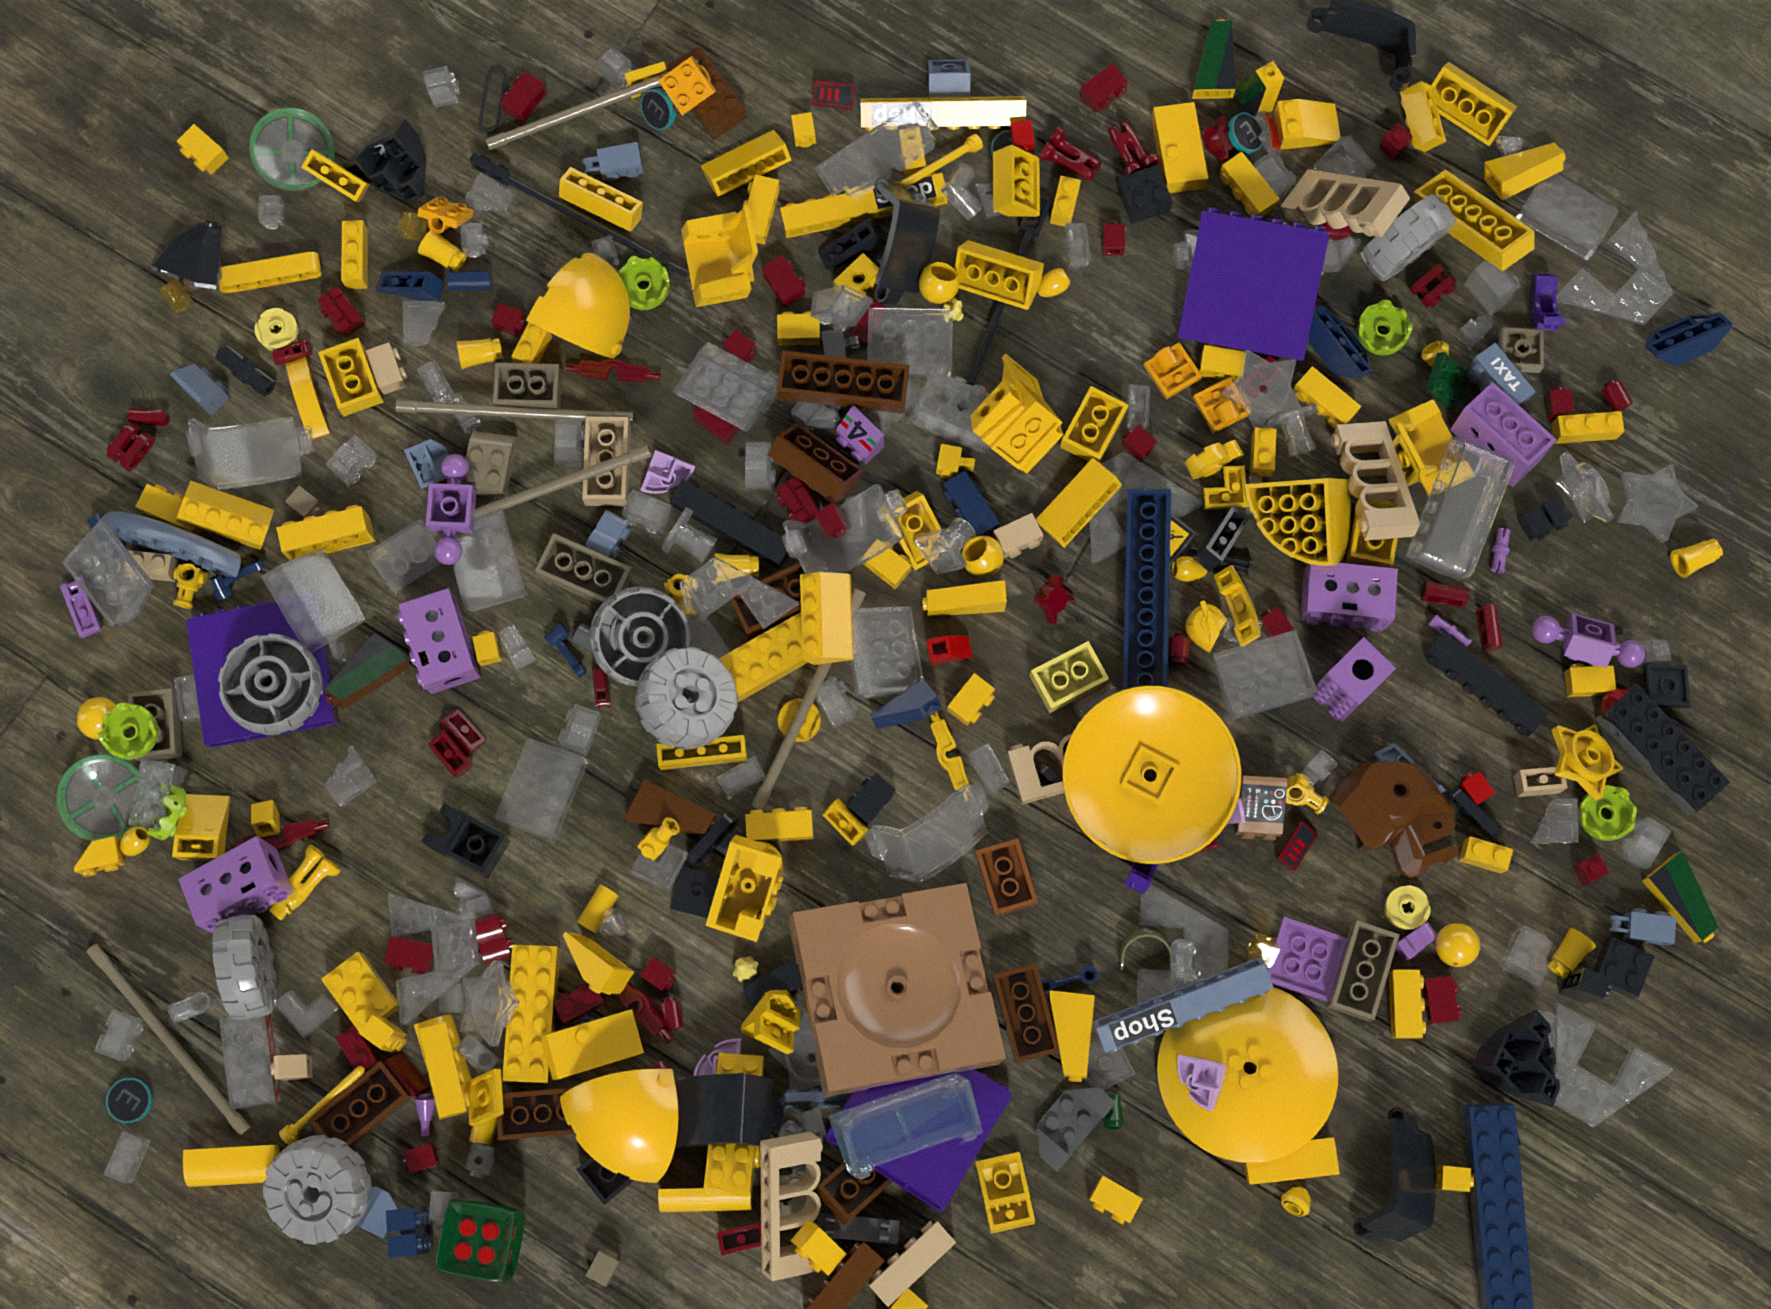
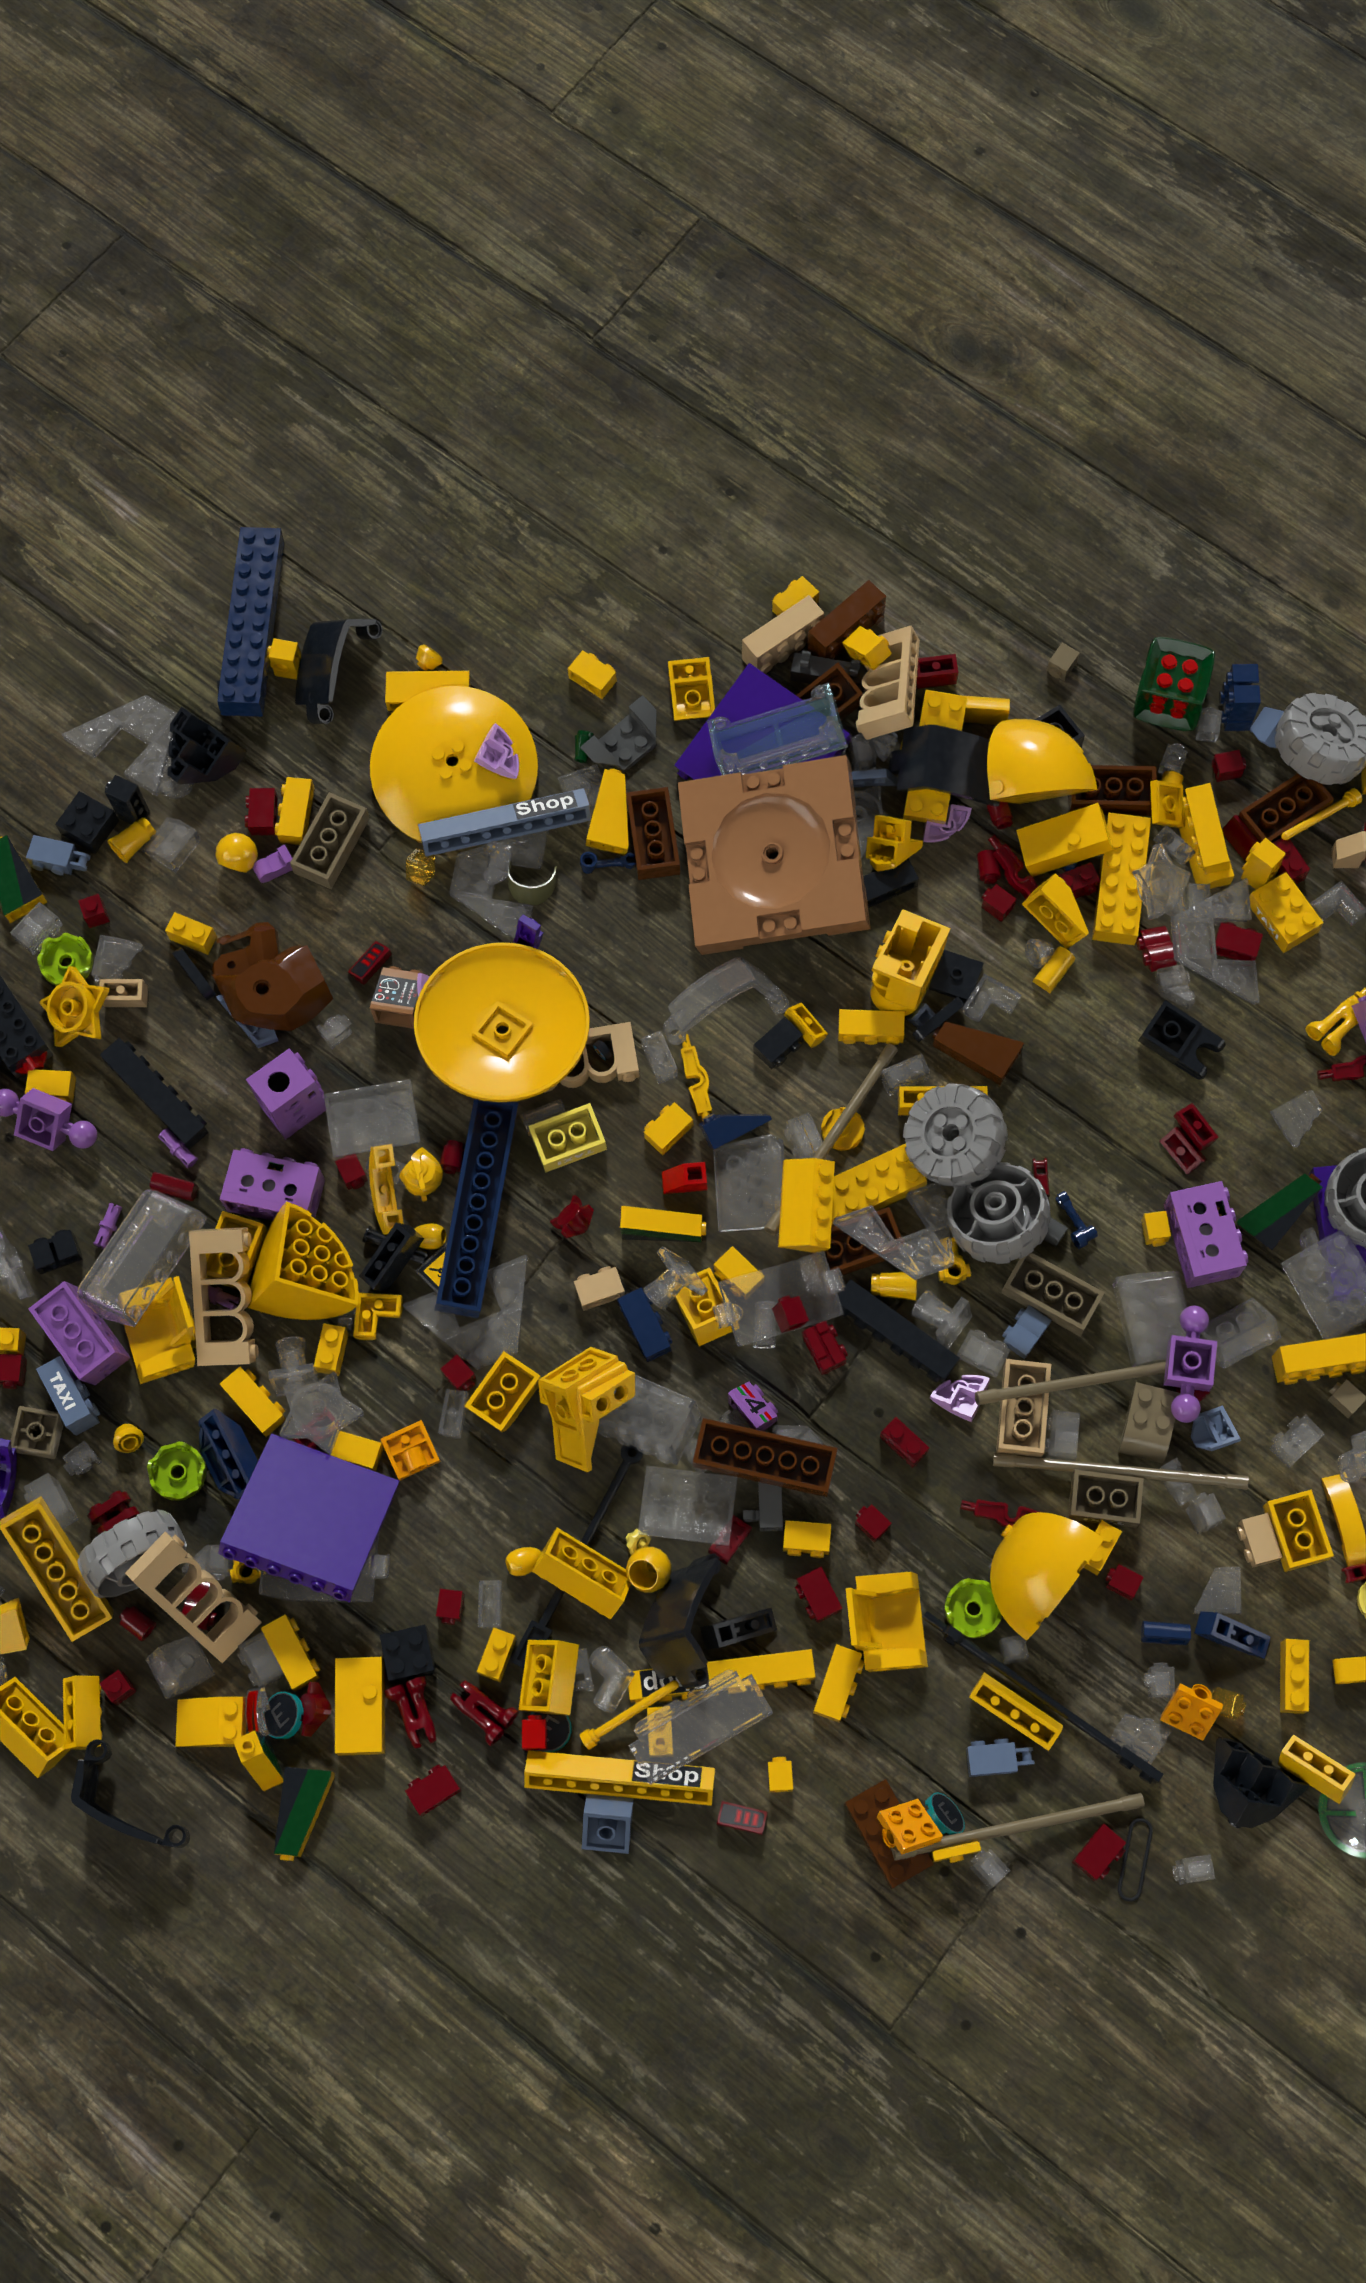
camera: 170 degrees left, 5 degrees down
dark red brick [317,286,366,337] -> none
medium lavender cone [414,1093,435,1136] -> none
yellow plant [418,230,467,272] -> none
yellow plant [456,338,503,370] -> none
clear slope [494,738,588,843] -> none
clear piece [498,625,536,671] -> none
clear brick [558,704,602,756] -> none
yellow connector [637,817,680,861] -> none
clear slope [673,342,778,432] -> none
yellow brick [701,130,791,197] -> none
light yellow piece [733,956,758,982] -> none
clear brick [745,442,776,489] -> none
reddish brown brick [767,422,864,504] -> none
clear slope [811,285,873,331] -> none
yellow brick [833,253,879,305] -> none
yellow brick [936,444,975,479] -> none
yellow helmet [962,535,1004,578] -> none
dark orange brick [975,838,1038,917] -> none
yellow brick [1036,458,1122,548] -> none
yellow piece [1184,440,1244,479] -> none
light orange plate [1193,377,1251,433] -> none
medium lavender plate [1267,917,1348,1002] -> none
yellow connector [1286,773,1329,814] -> none
light yellow plate [1384,885,1430,930] -> none
dark green plate [1426,352,1466,410] -> none
red brick [1457,771,1495,805] -> none
dark red brick [1476,604,1503,651] -> none

